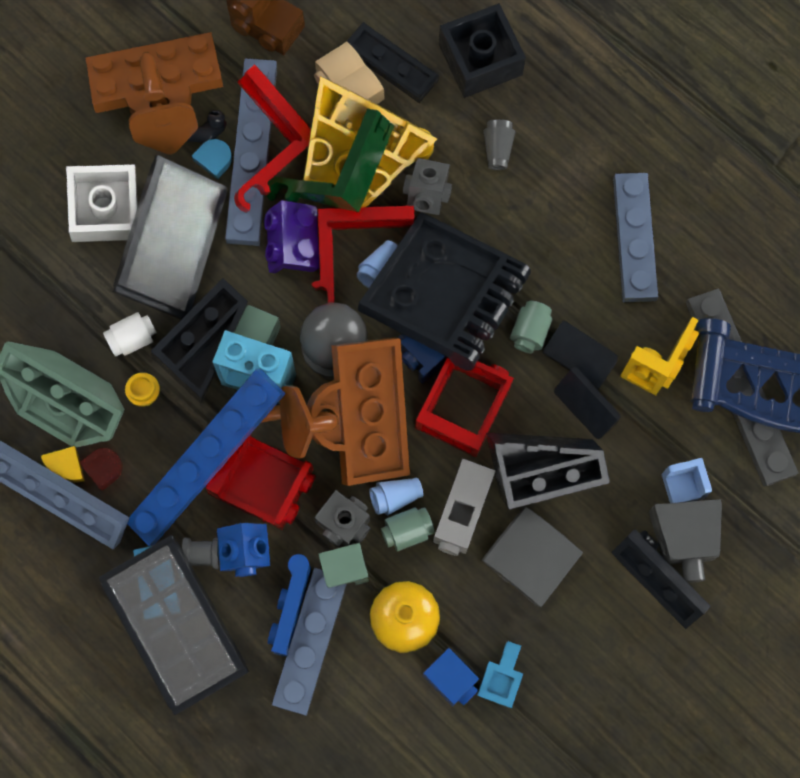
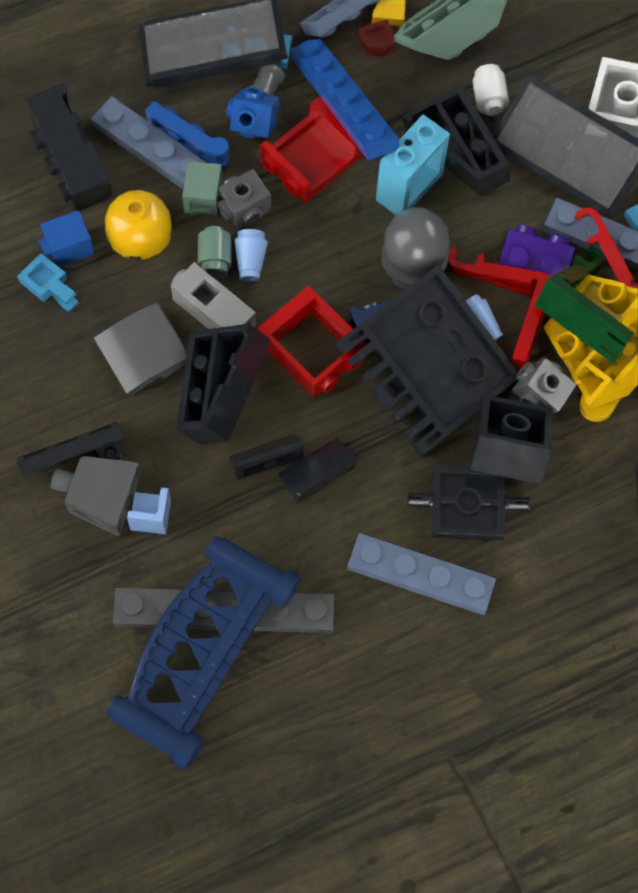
camera: 110 degrees right, 5 degrees down
yellow plate [125,373,160,407] -> none
sand green panel [234,305,281,345] -> none
dark orange plate [261,338,410,486] -> none
dark grey cone [483,120,516,170] -> none
sand green brick [510,301,552,353] -> none
yellow bracket [620,317,699,396] -> none
none -> black wedge [26,83,113,211]
none -> black plate [407,465,530,540]
none -> black brick [470,394,553,484]

